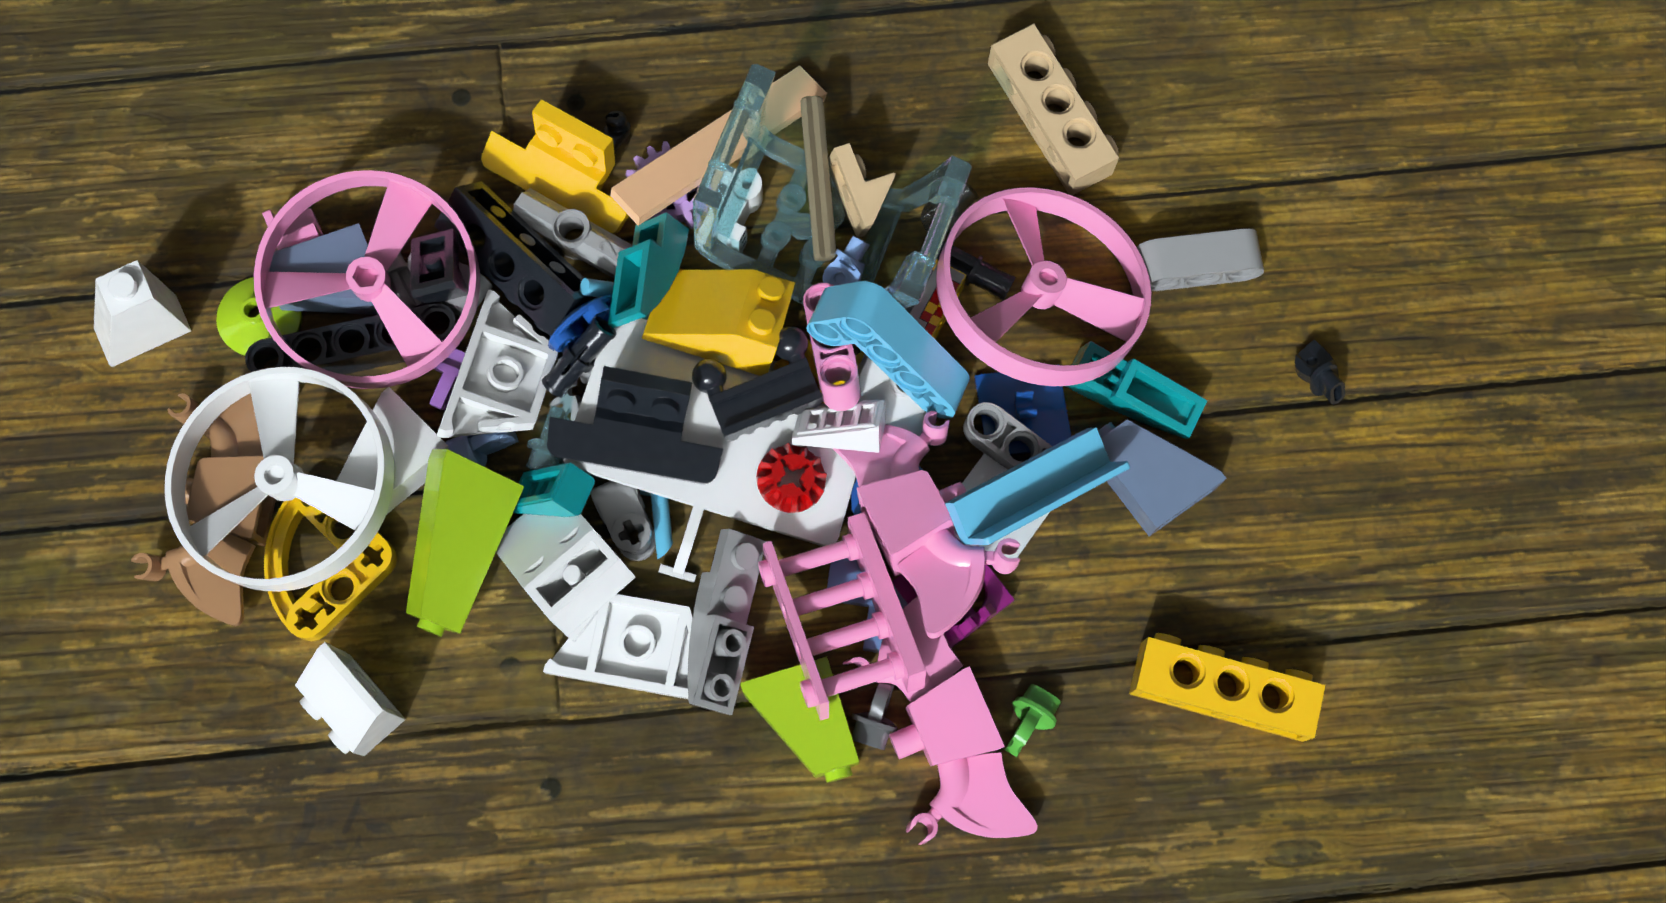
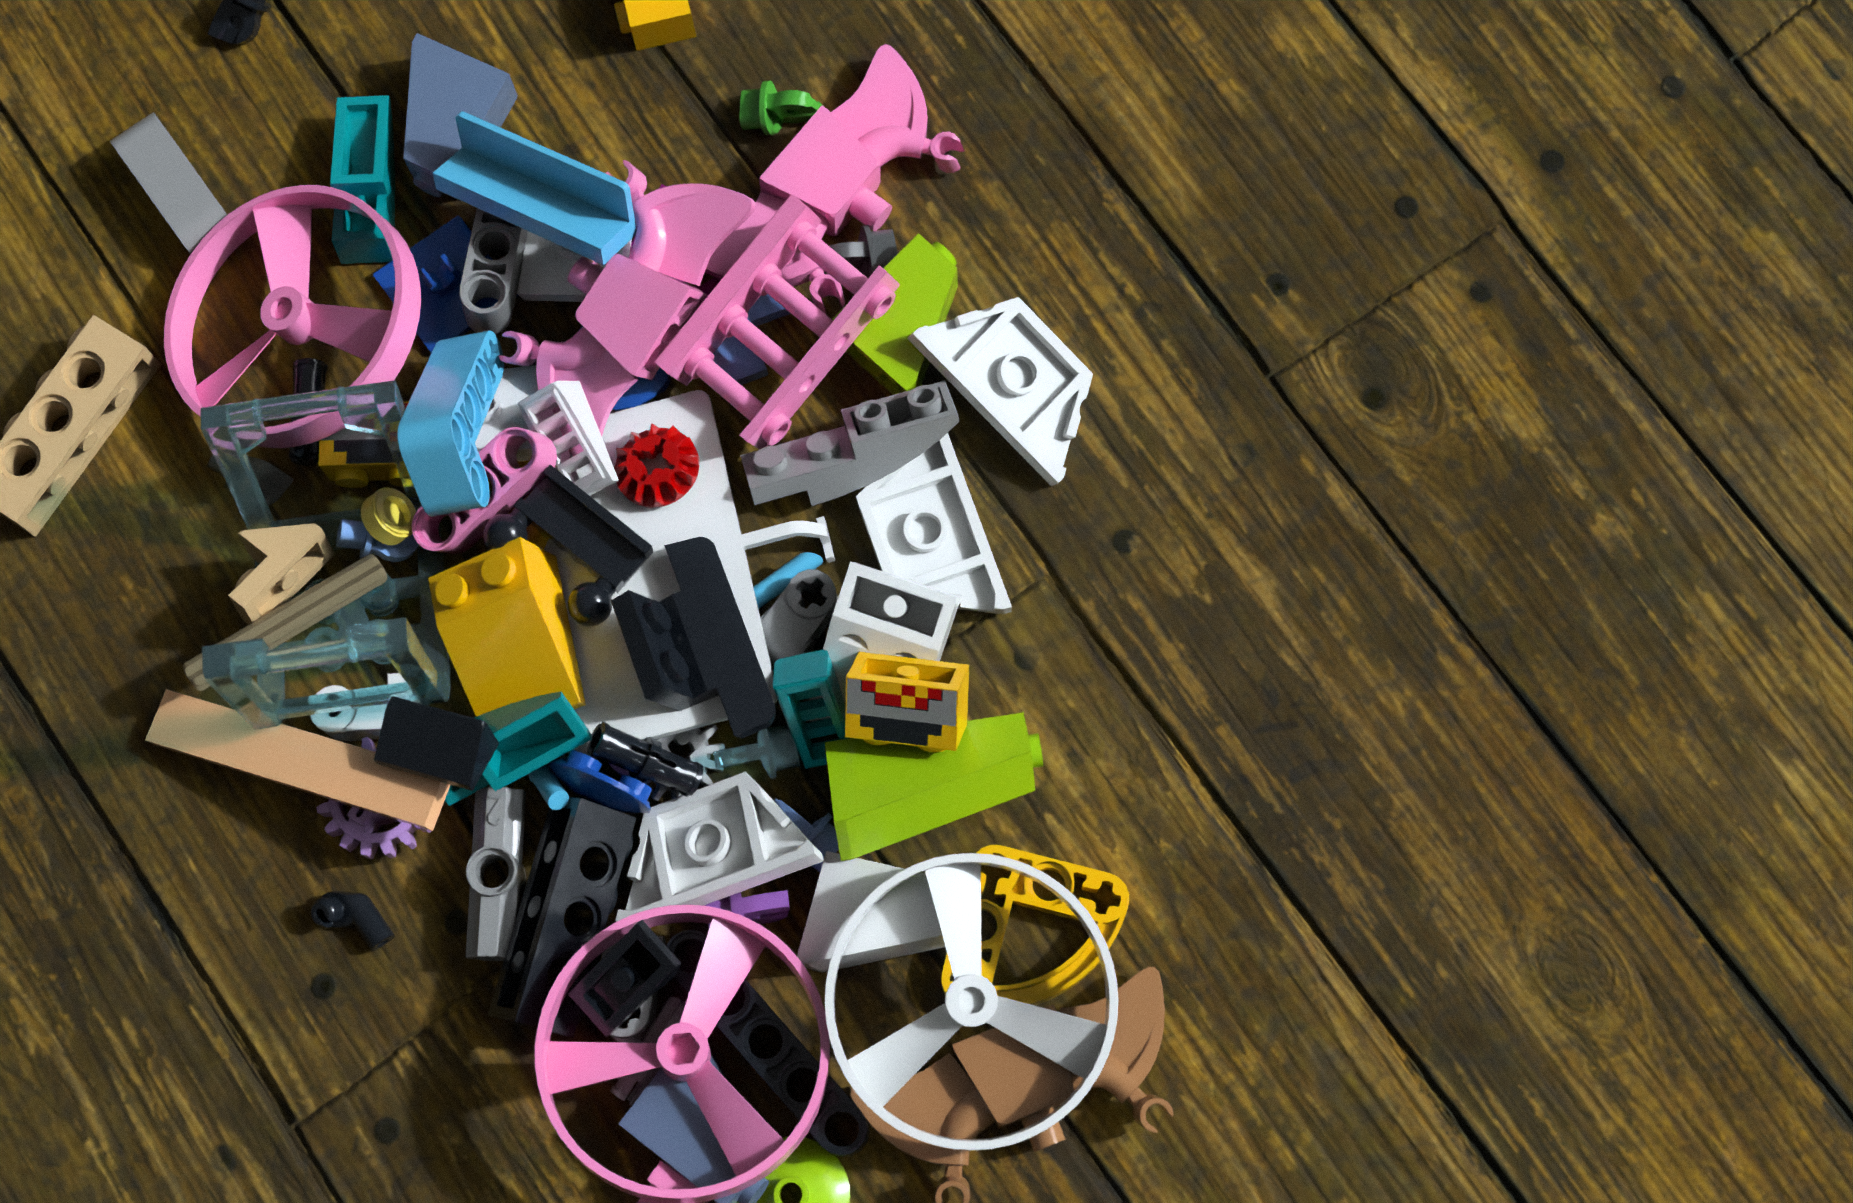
camera: 115 degrees left, 0 degrees up
white slope [295,642,406,756] -> none
yellow plate [481,99,629,235] -> none
none -> light yellow tile [361,487,416,546]
none -> black slope [374,696,499,791]
none -> brick [845,652,969,752]
none -> white wing [907,297,1093,486]

